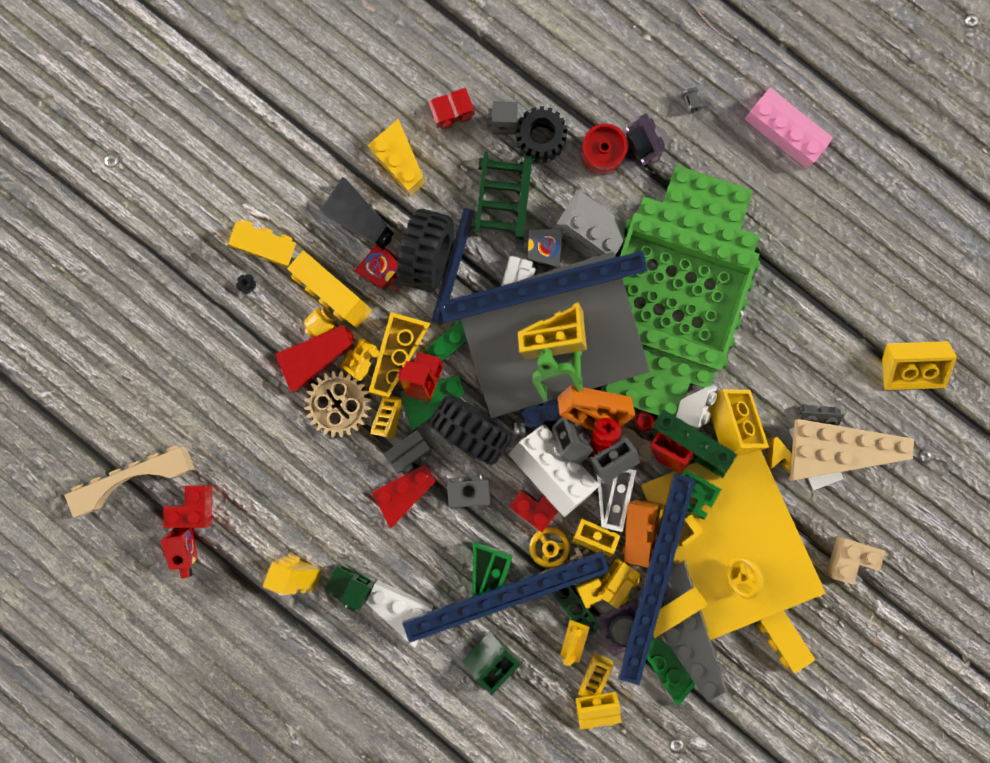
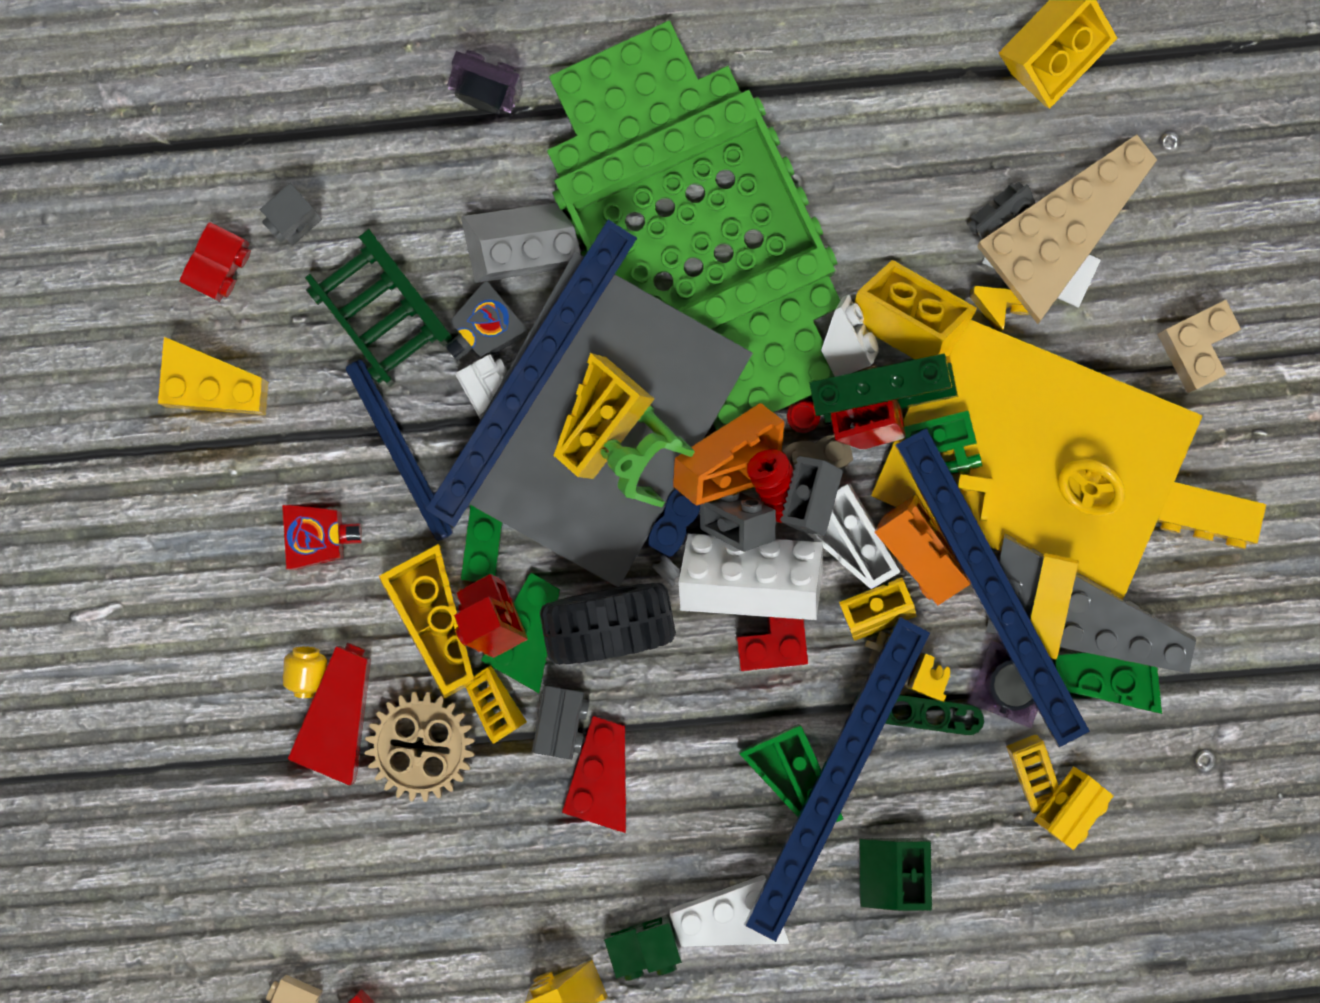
camera: 50 degrees left, 0 degrees up
yellow wedge [227,219,296,267] -> none
black plate [236,274,256,294] -> none
yellow wedge [287,250,373,328] -> none
black slope [320,177,394,250] -> none
yellow plate [340,339,379,381] -> none
black tyre [396,208,454,293] -> none
dark grey brick [447,475,490,508] -> none
black tyre [516,106,567,163] -> none
yellow piece [529,527,570,568] -> none
yellow hinge [560,620,590,666] -> none
red wheel [581,123,628,175] -> none
yellow brick [595,557,641,609] -> none

